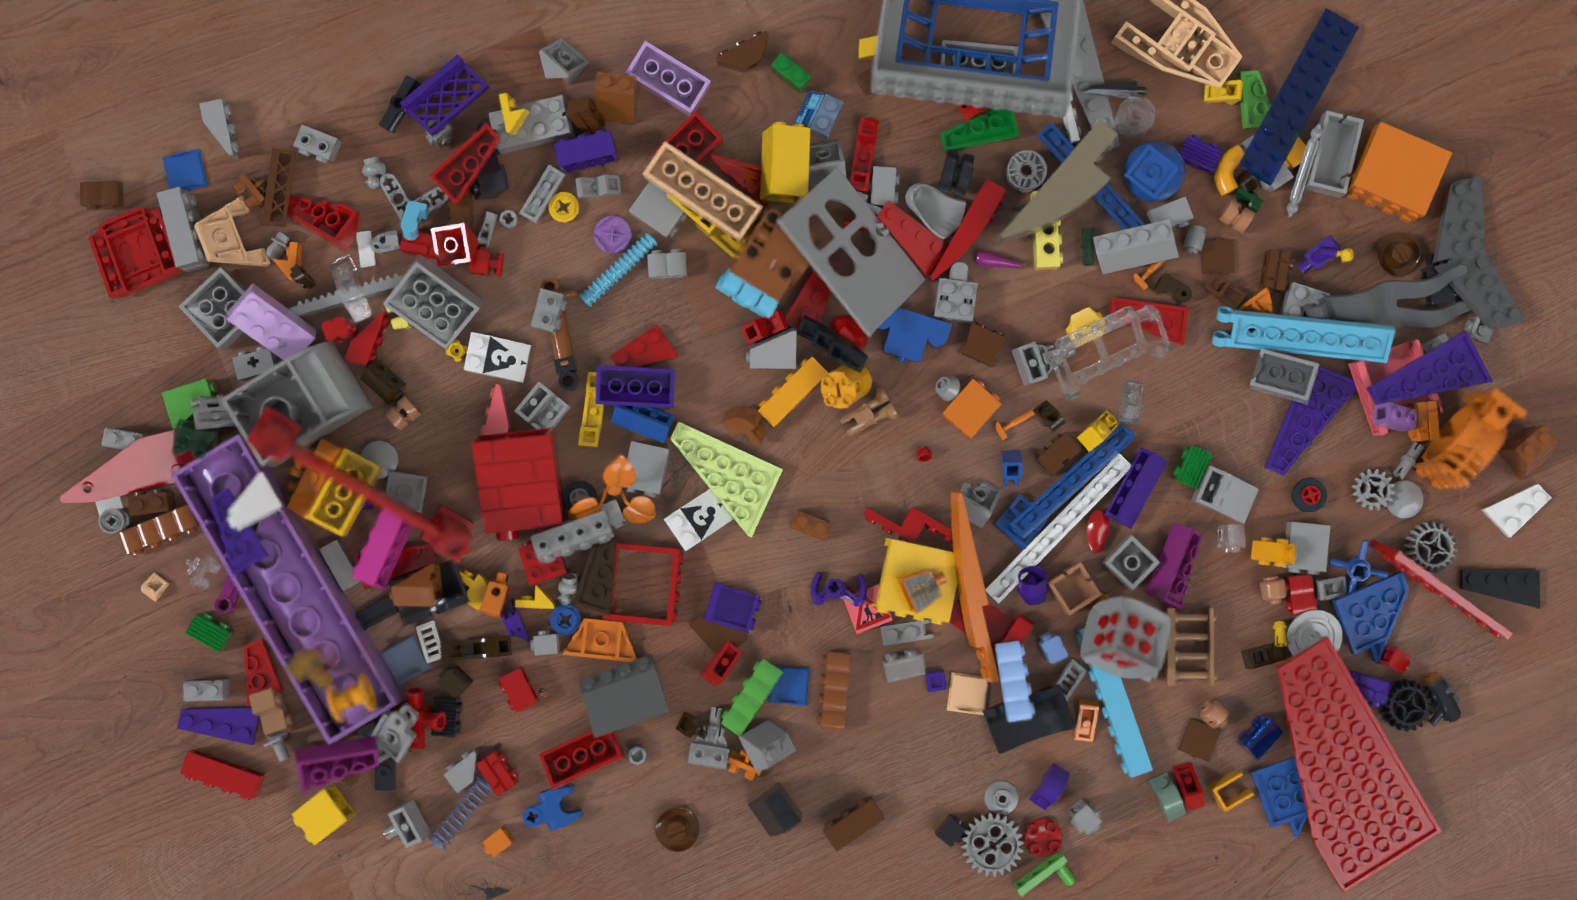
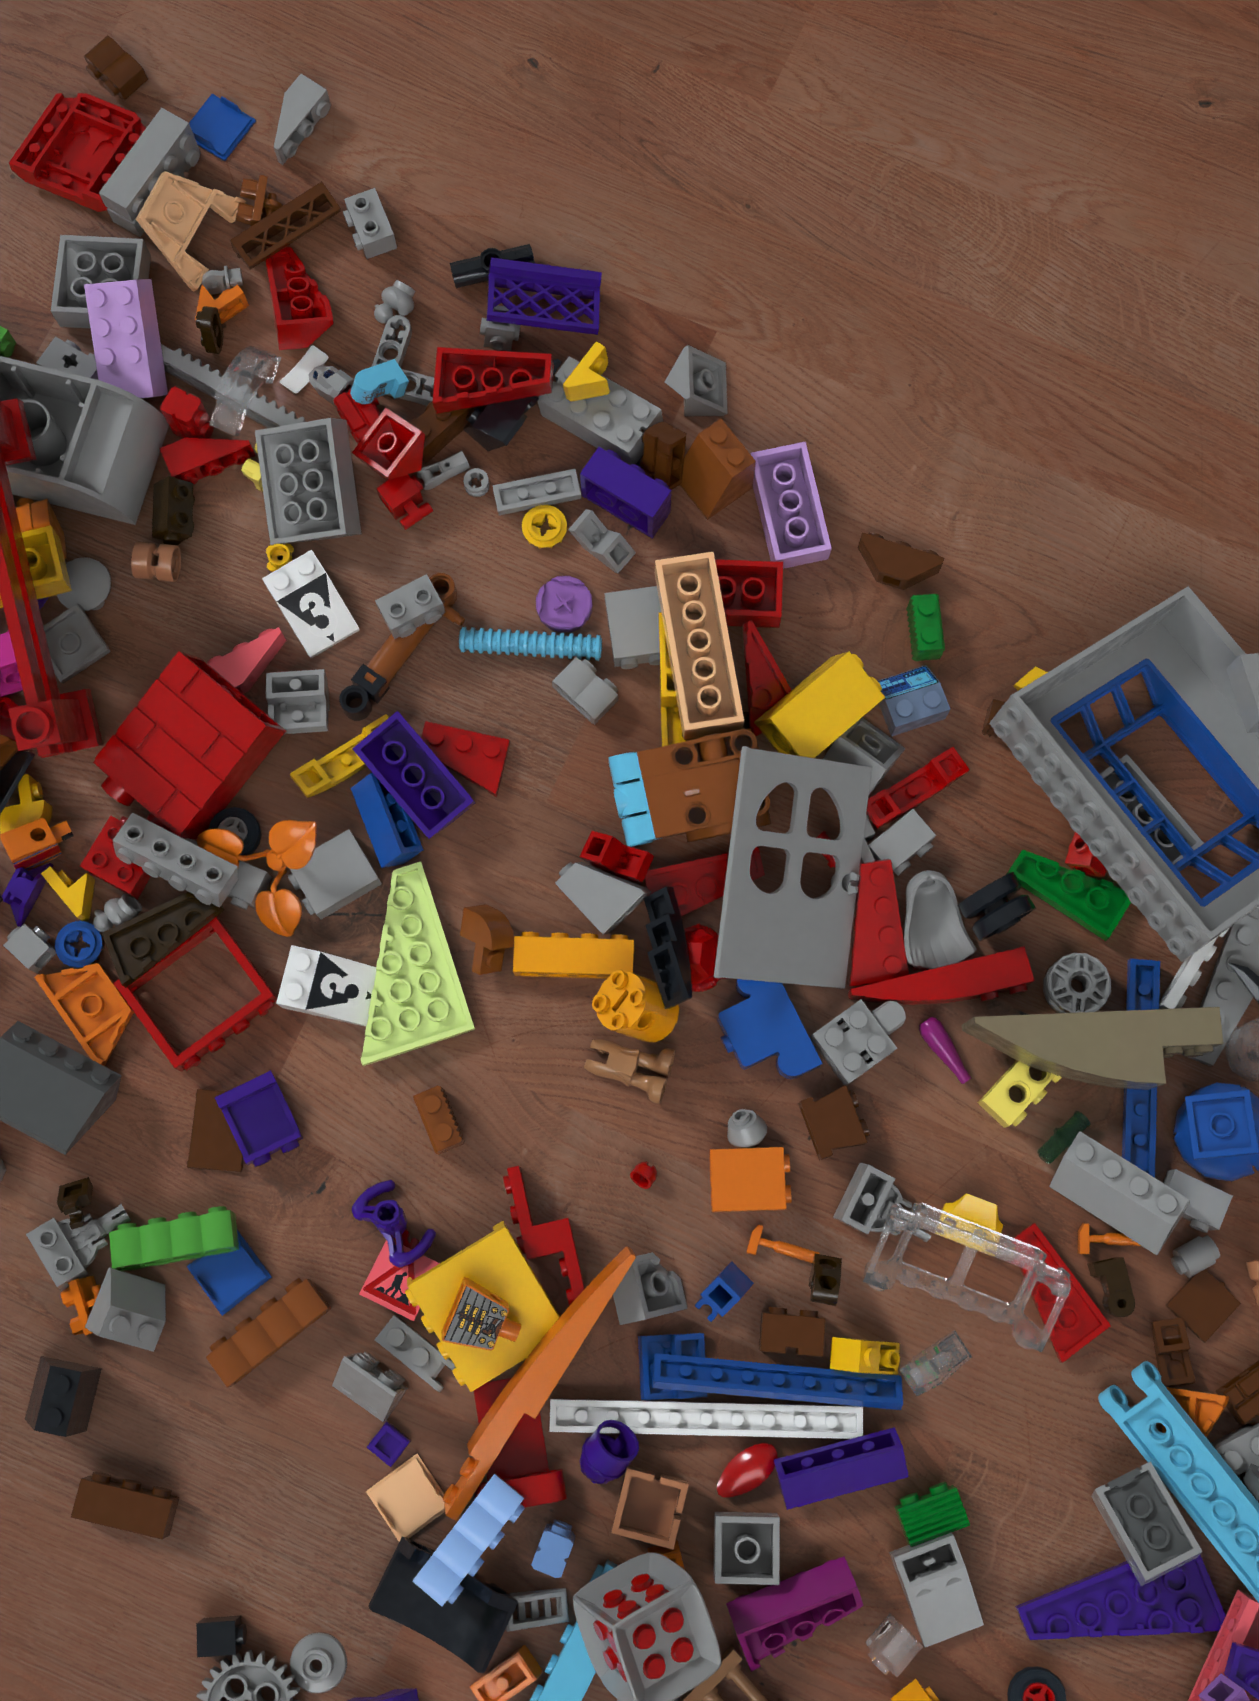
camera: 45 degrees right, 10 degrees down
red slope [700,641,743,686] -> none

